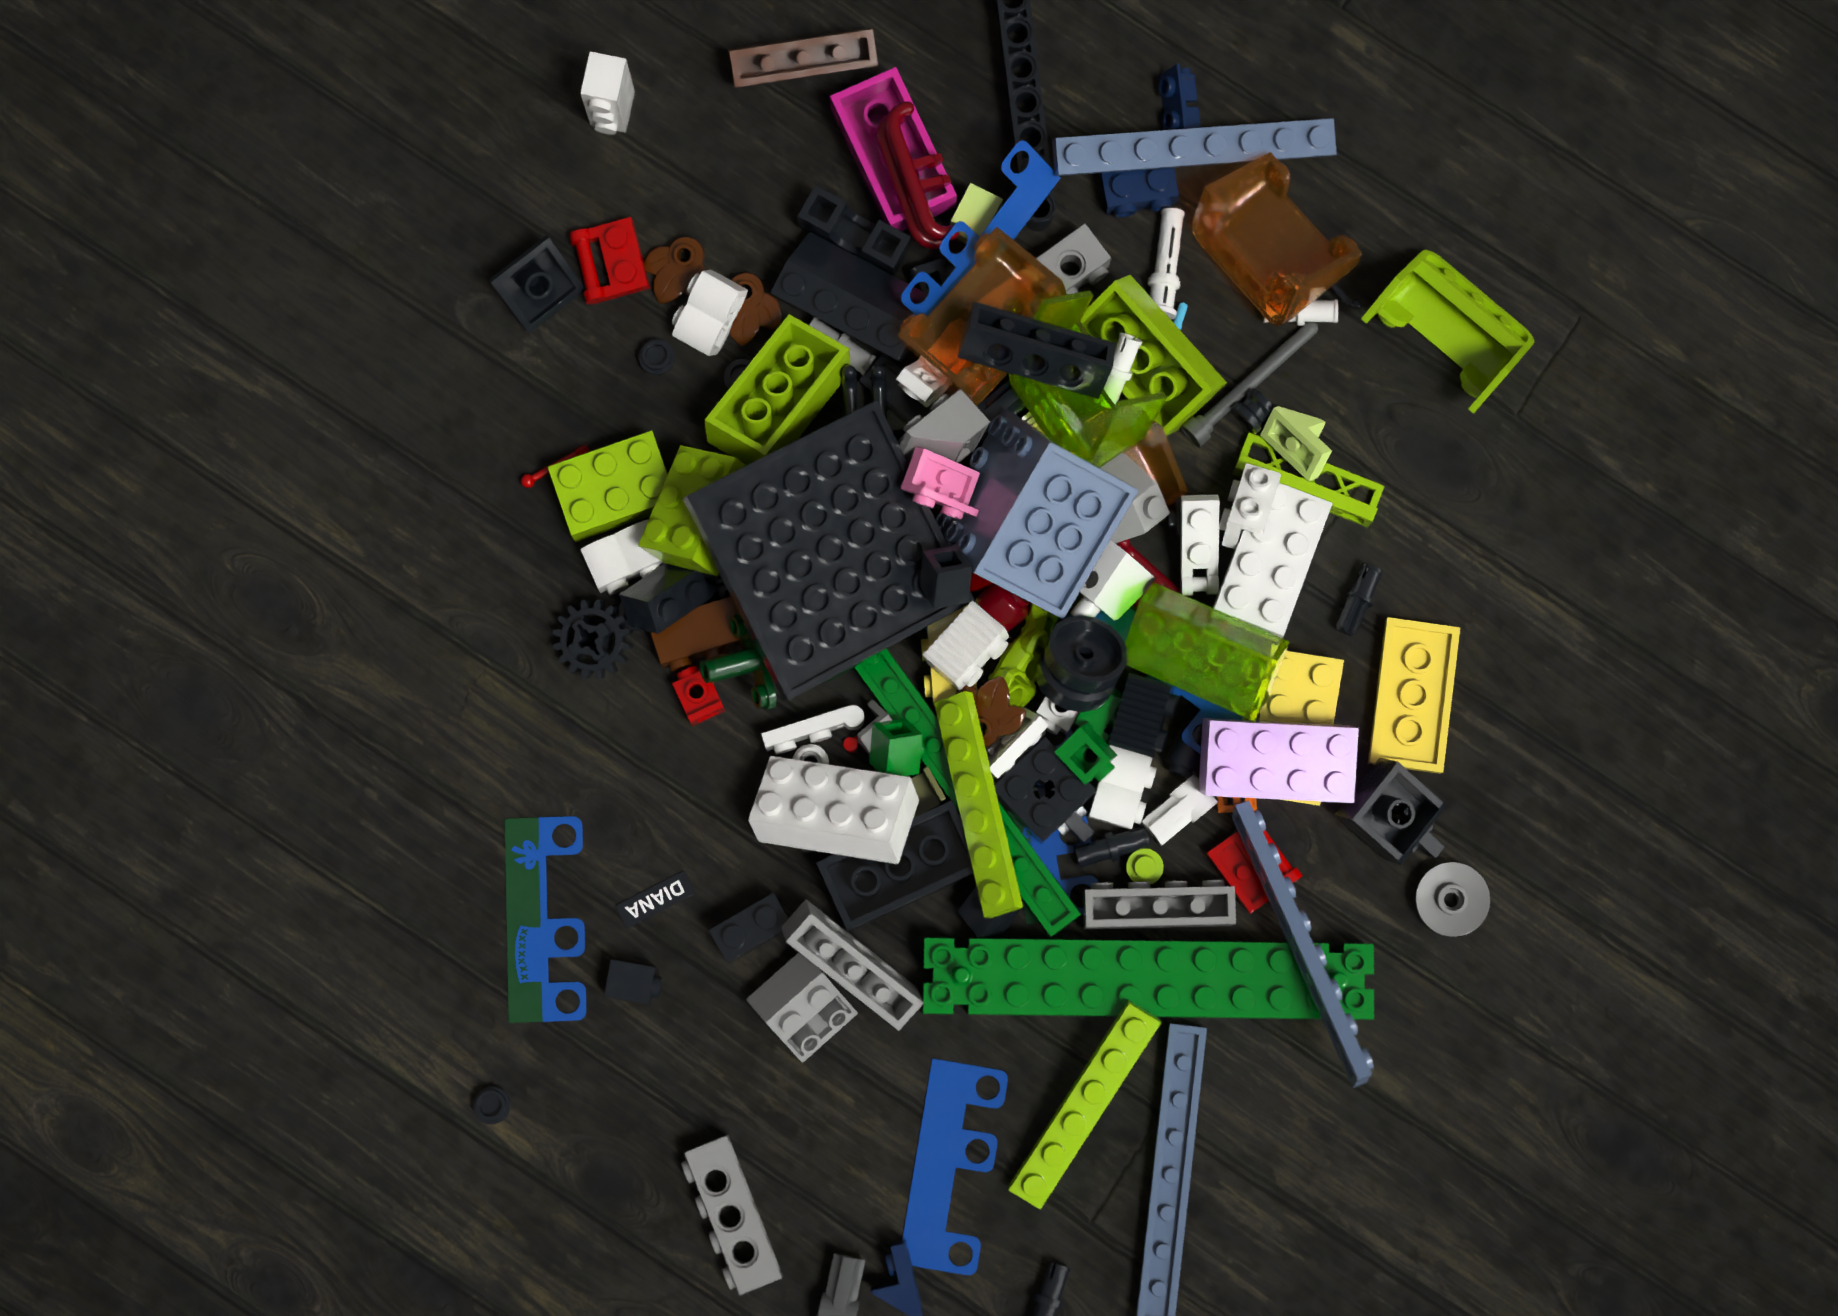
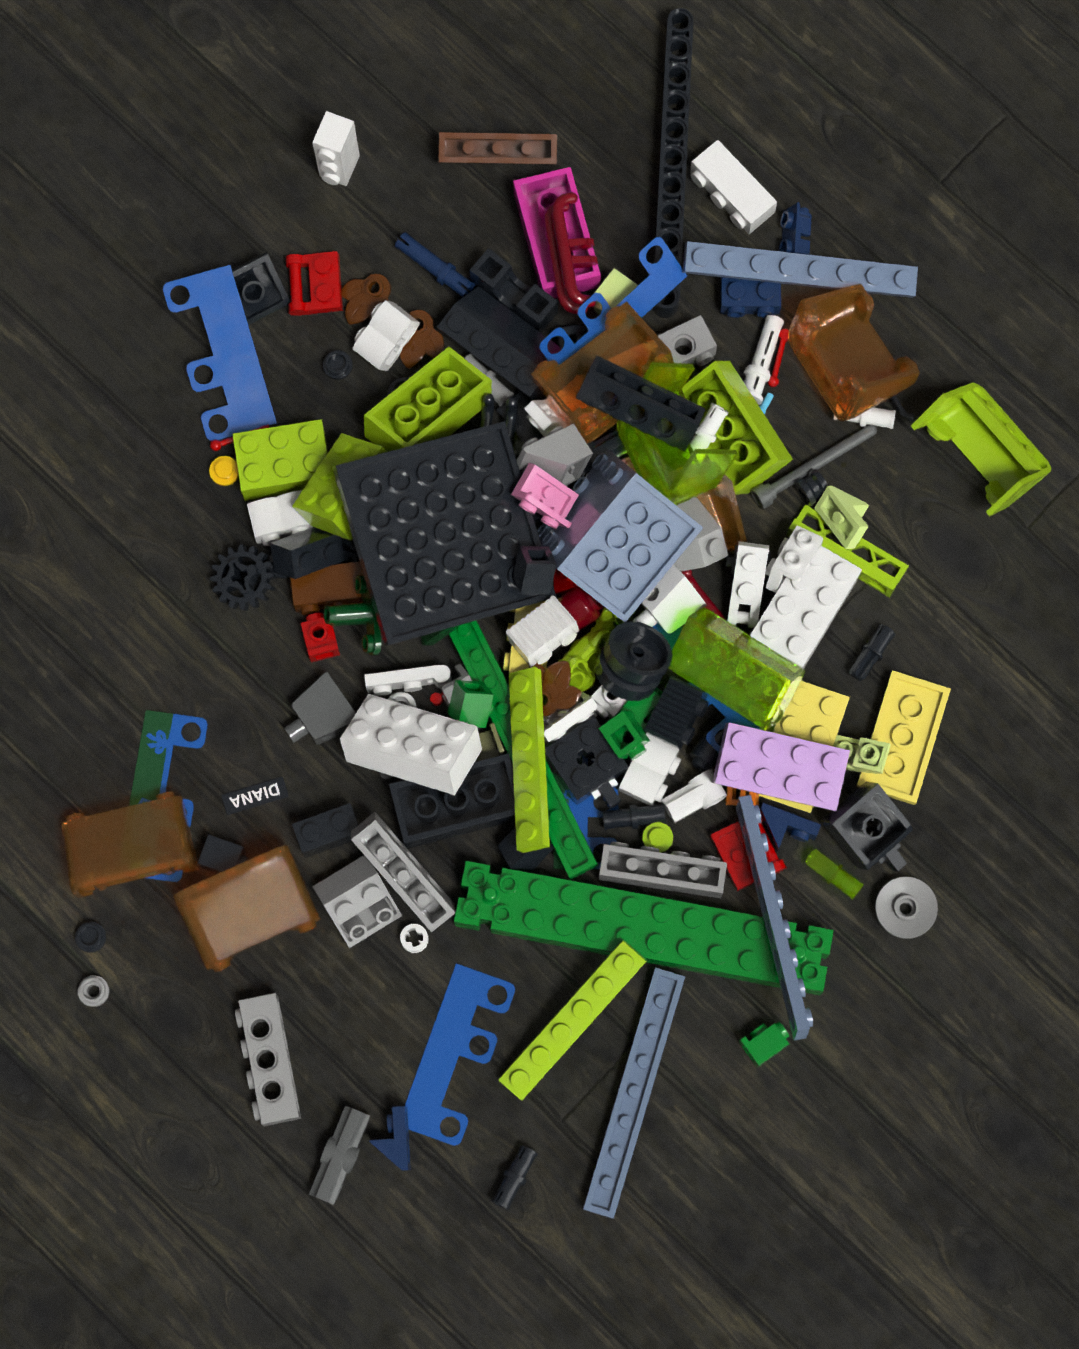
camera: 15 degrees right, 5 degrees down
none -> clear orange windscreen [61,792,199,898]
none -> light grey plate [78,975,109,1007]
none -> blue piece [163,265,277,441]
none -> clear orange windscreen [173,846,321,972]
none -> yellow plate [209,456,239,486]
none -> dark grey torso [284,672,356,745]
none -> dark blue pin [395,232,475,298]
none -> white bush [400,924,428,953]
none -> white brick [690,140,777,234]
none -> green brick [739,1021,789,1068]
none -> dark blue slope [760,803,821,852]
none -> red hinge [768,329,791,387]
none -> clear neon green axle [805,849,864,900]
none -> yellowish green slope [833,735,891,774]

